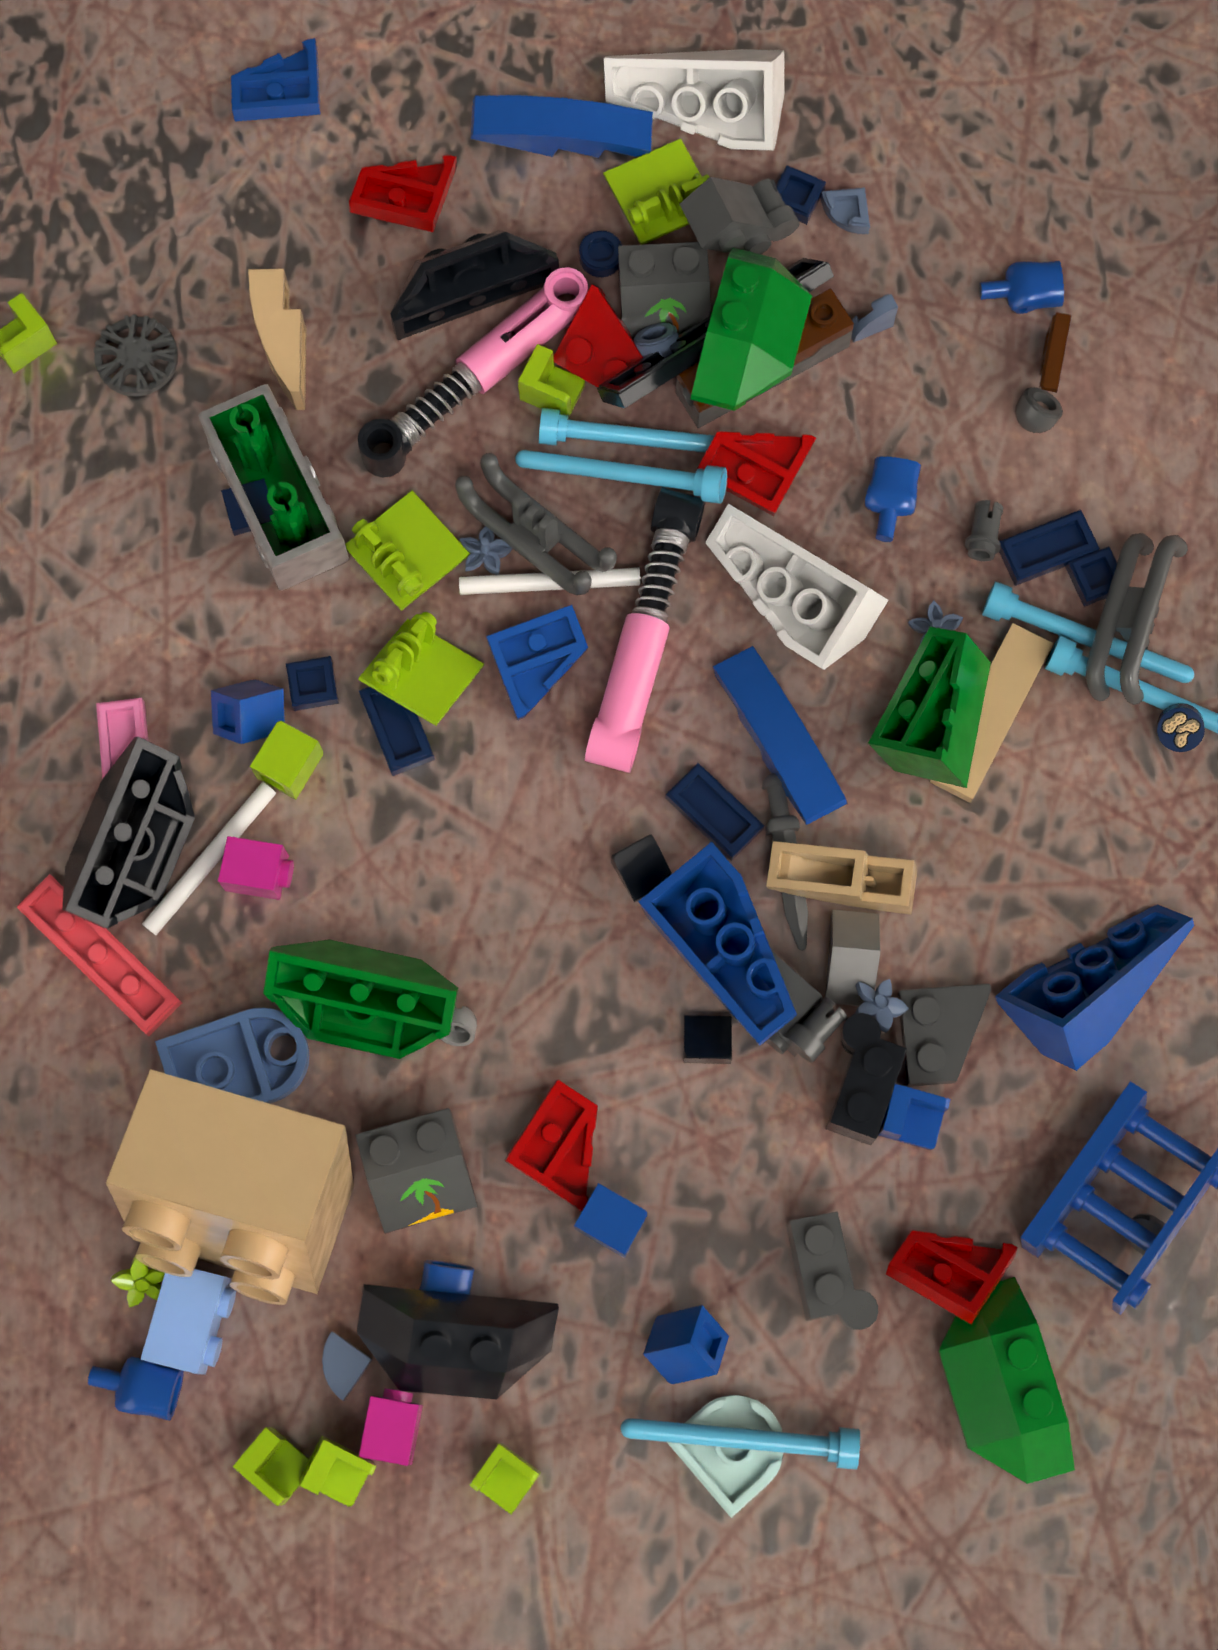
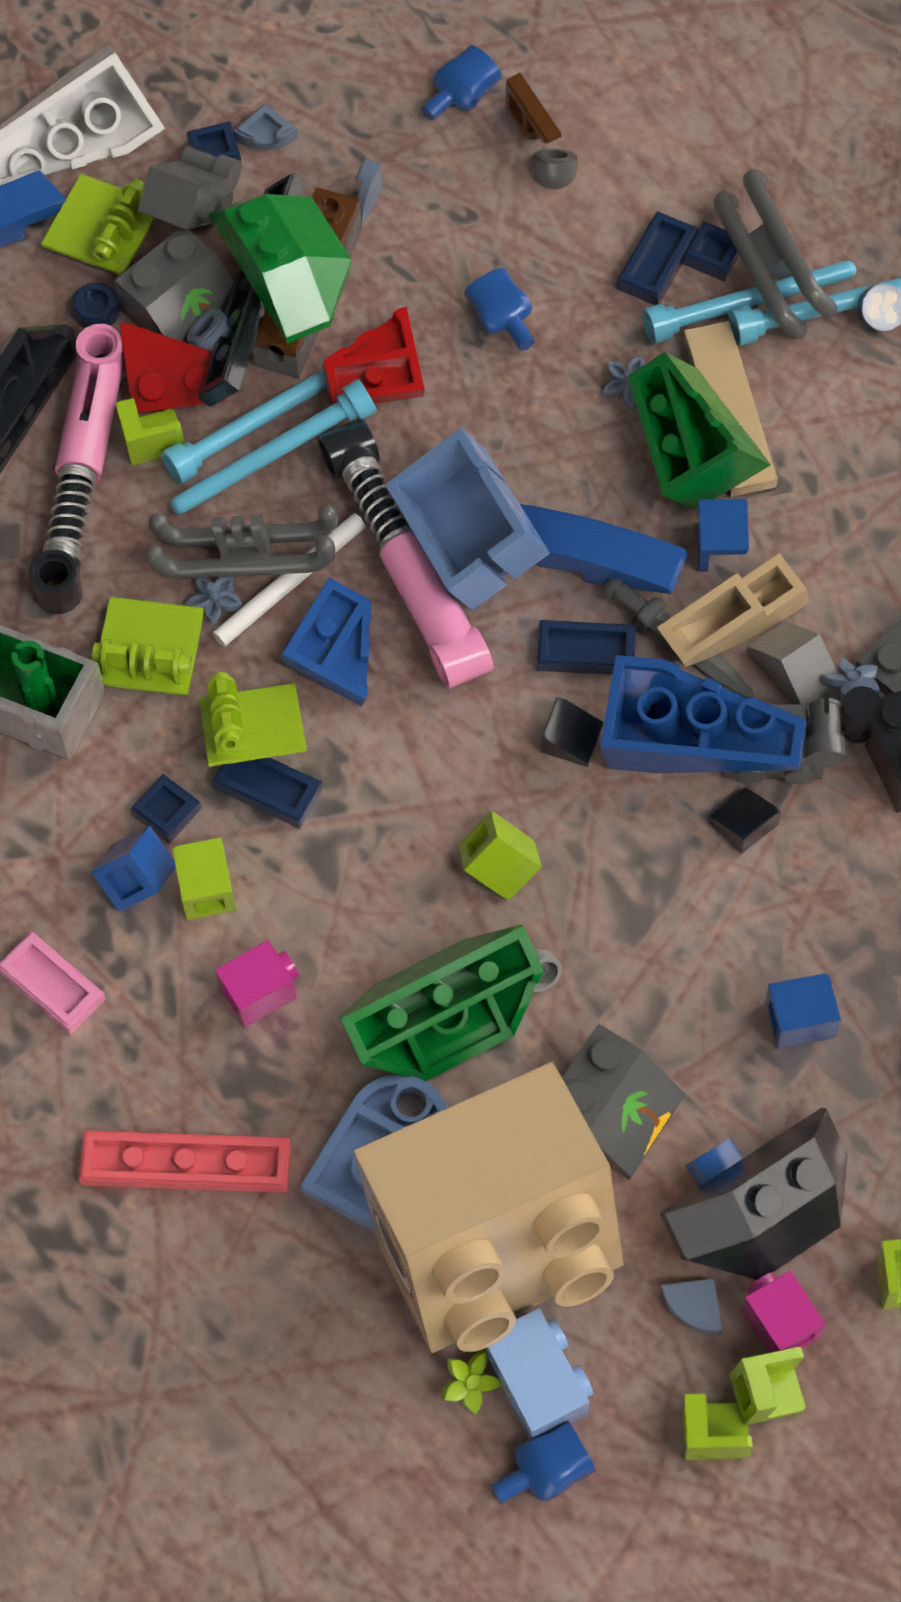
camera: 40 degrees left, 10 degrees down
black wedge [62,736,195,929] -> none
white bar [142,782,276,935] -> none
red wing [504,1079,598,1211] -> none
white wedge [705,504,888,670] -> none
dark grey pin [965,500,1004,561] -> none
none -> medium blue piece [385,427,550,610]
none -> lime panel [458,810,542,900]
none -> blue panel [697,499,749,571]

